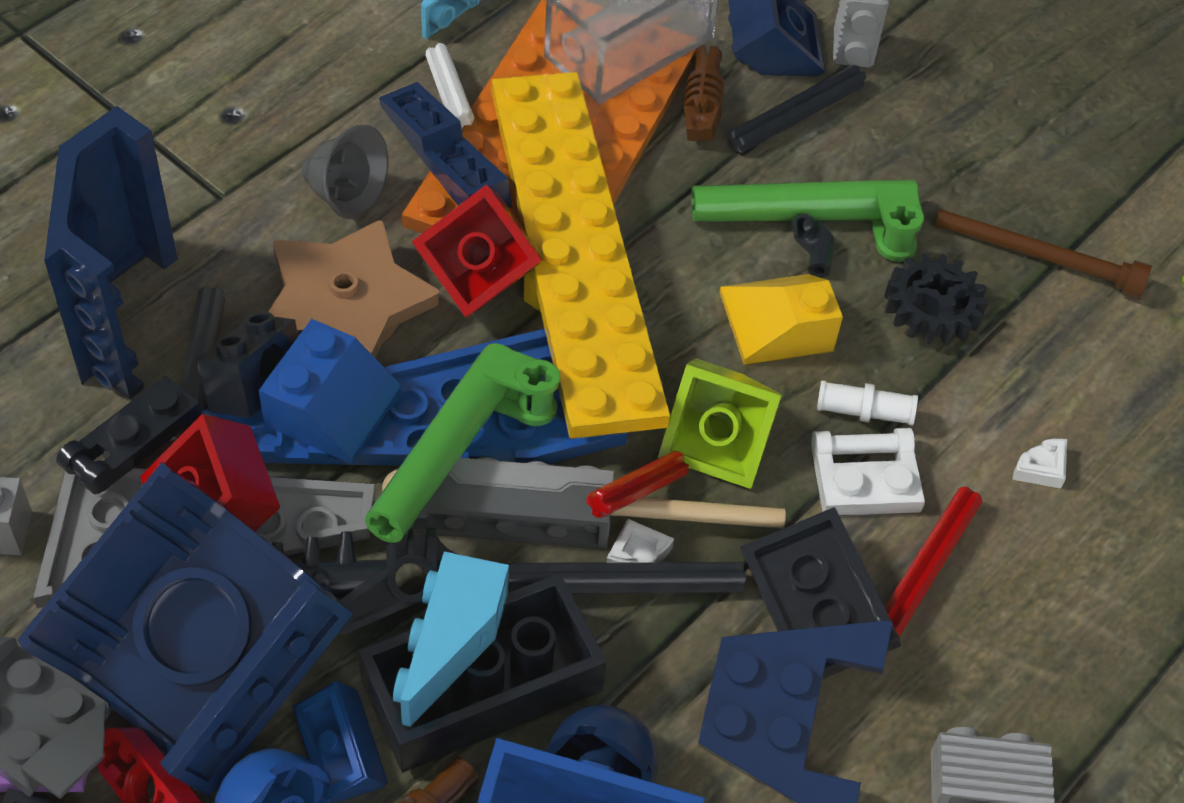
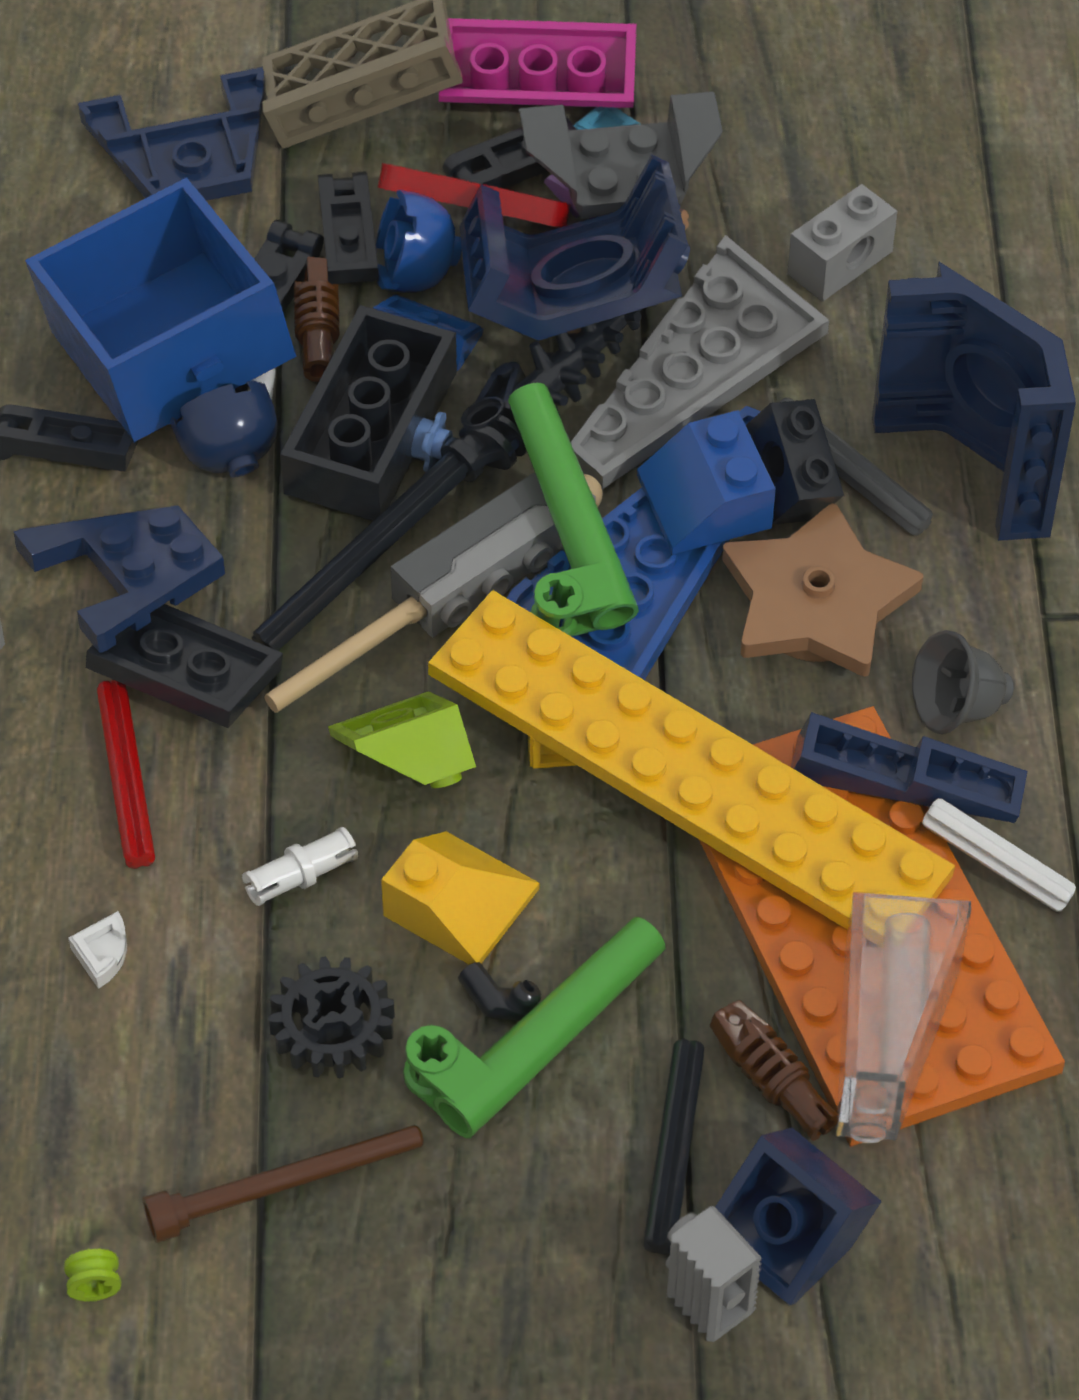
camera: 140 degrees right, 0 degrees up
black plate [56,375,202,495] -> none
red slope [140,414,281,531] -> none
medium azure slope [393,552,509,726] -> none
red slope [411,184,543,318] -> none
red axle [586,451,689,519] -> none
white tile [606,519,674,562] -> none
white plate [811,428,925,516] -> none

